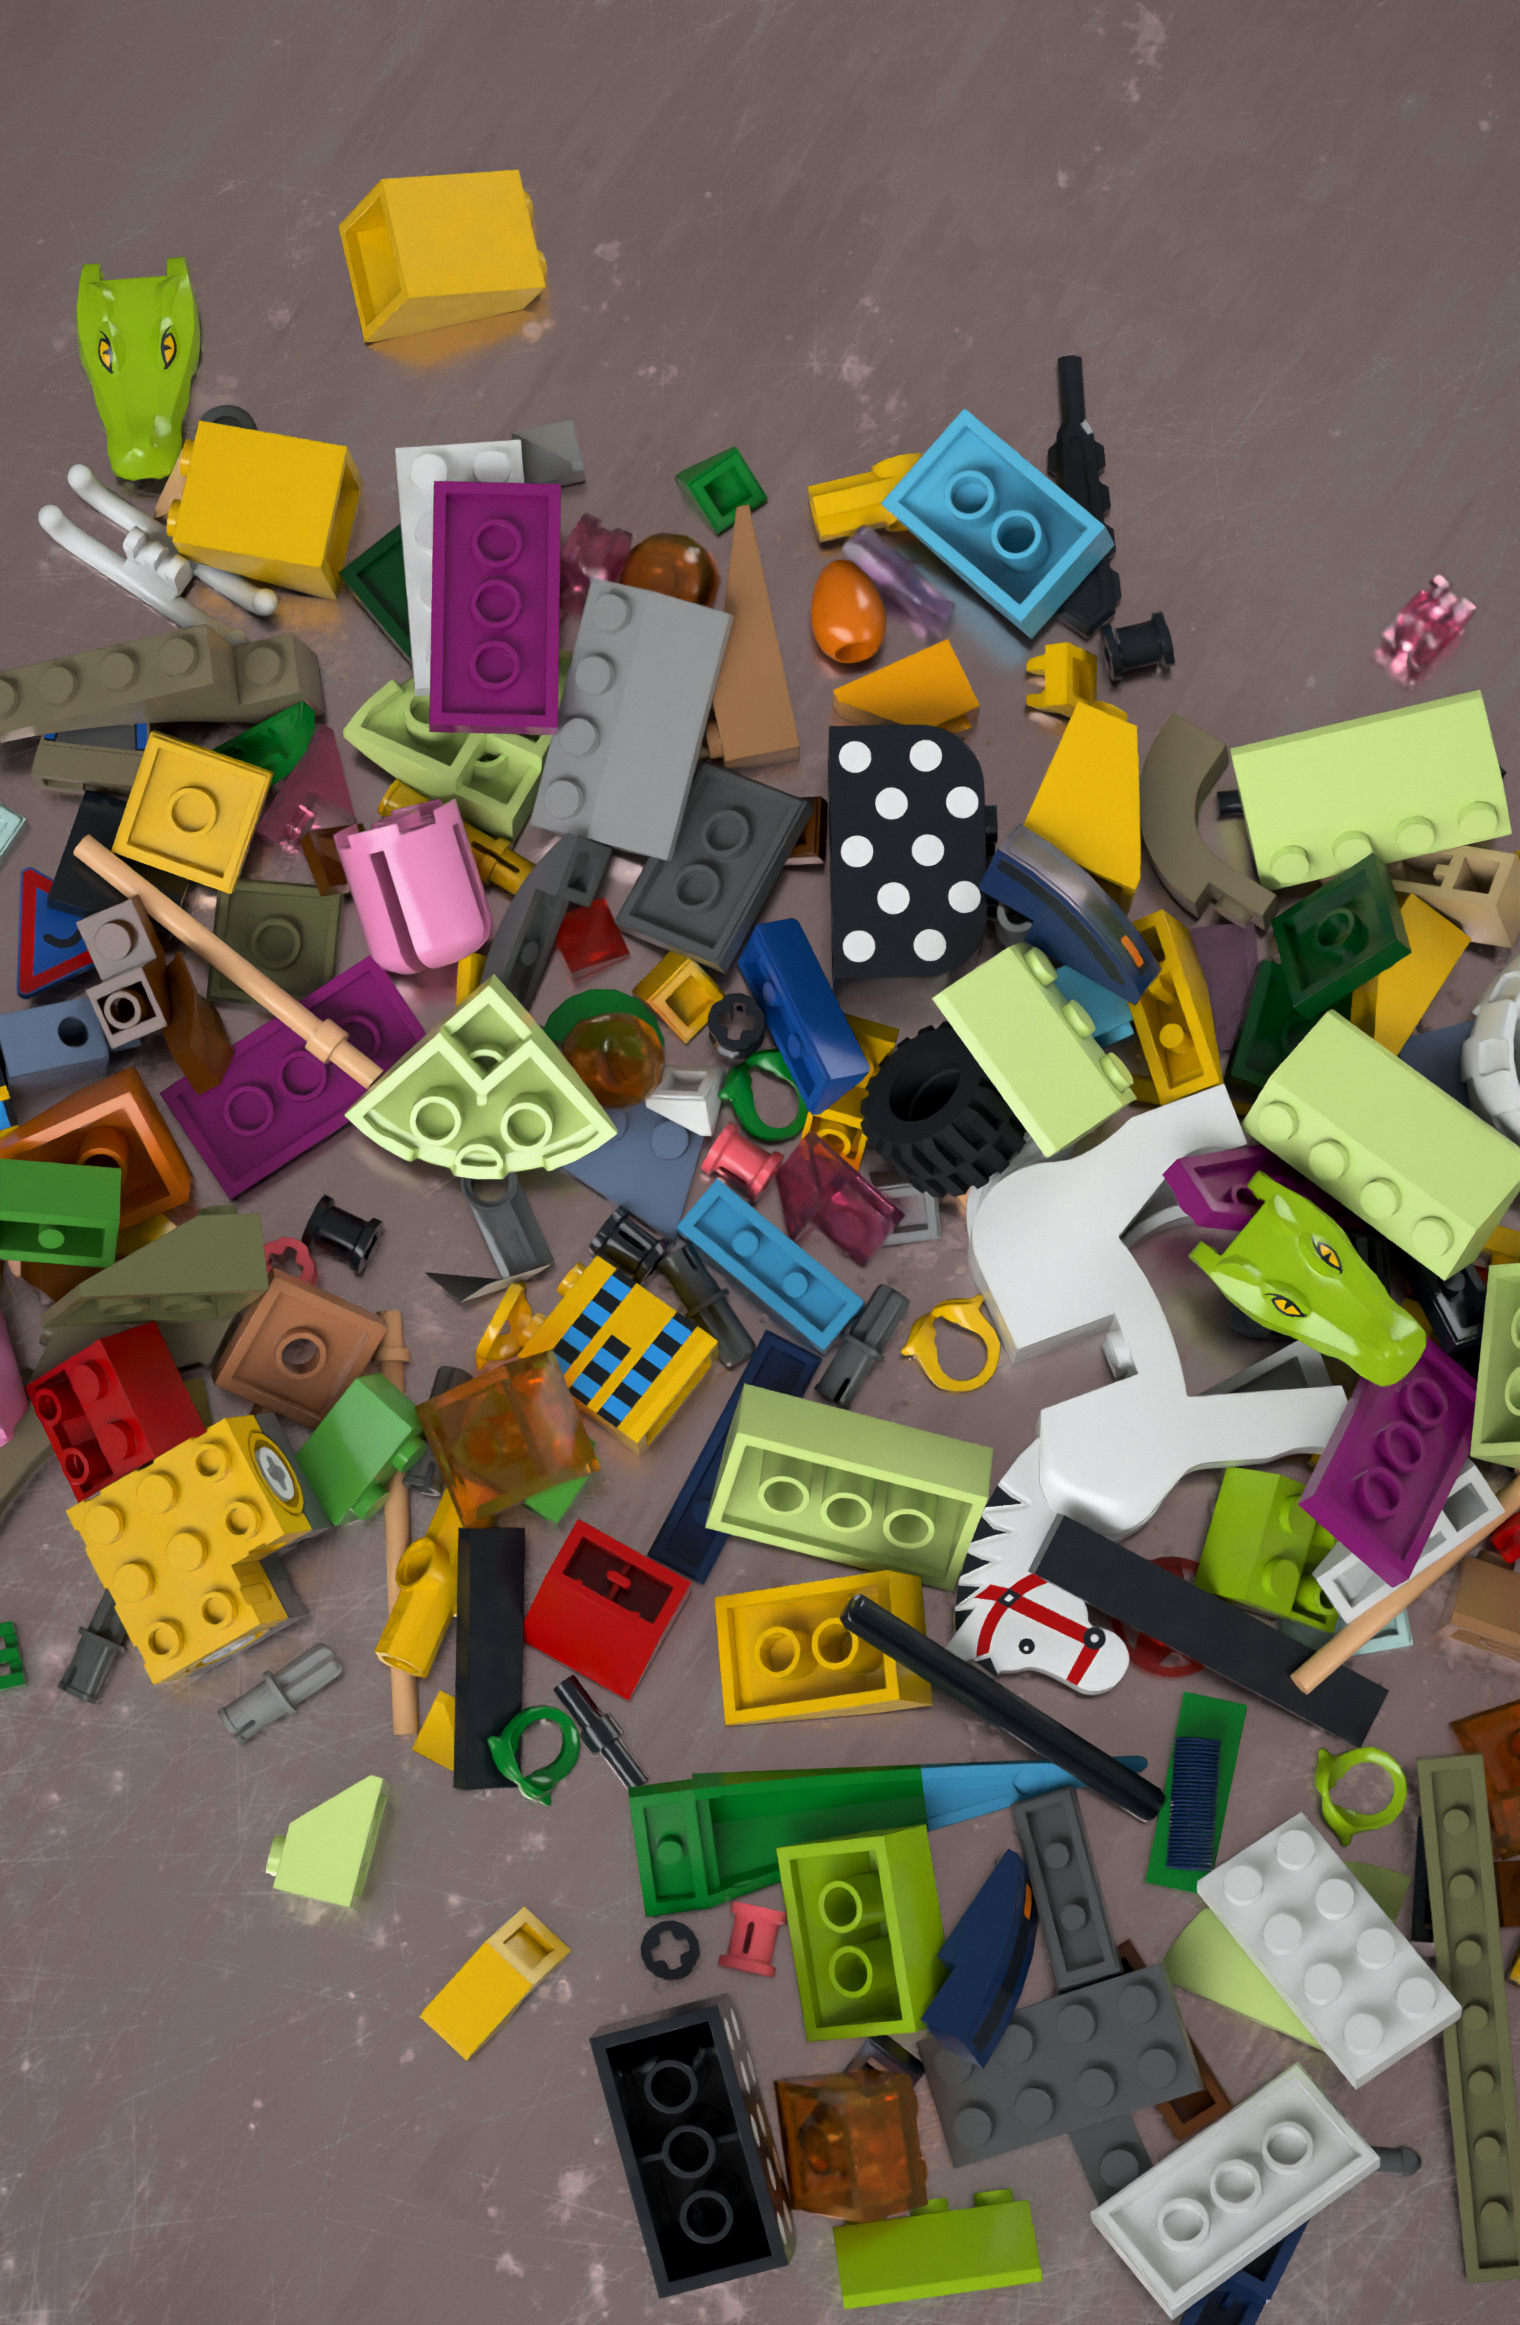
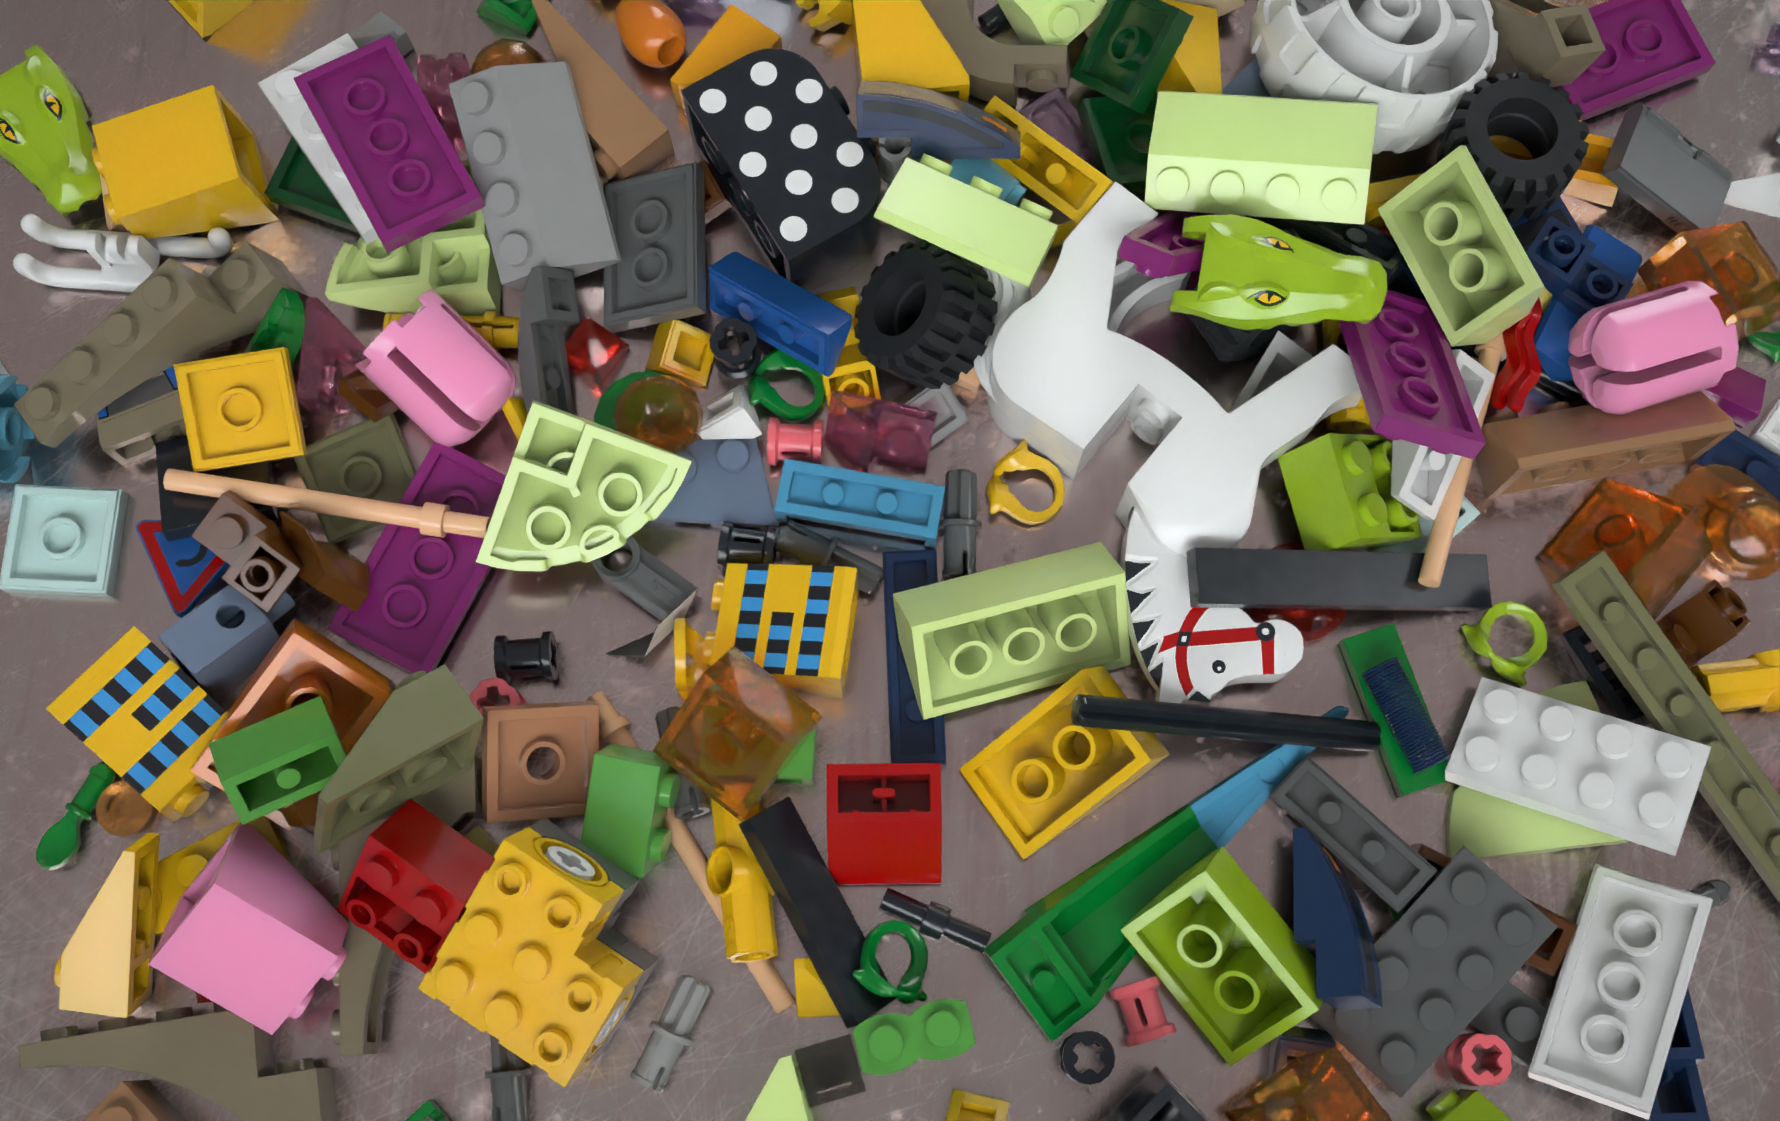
camera: 30 degrees left, 5 degrees down
none -> clear smoke plate [794,1034,866,1108]
none -> bright green brick [852,999,976,1075]
none -> coral bush [1444,1033,1512,1086]

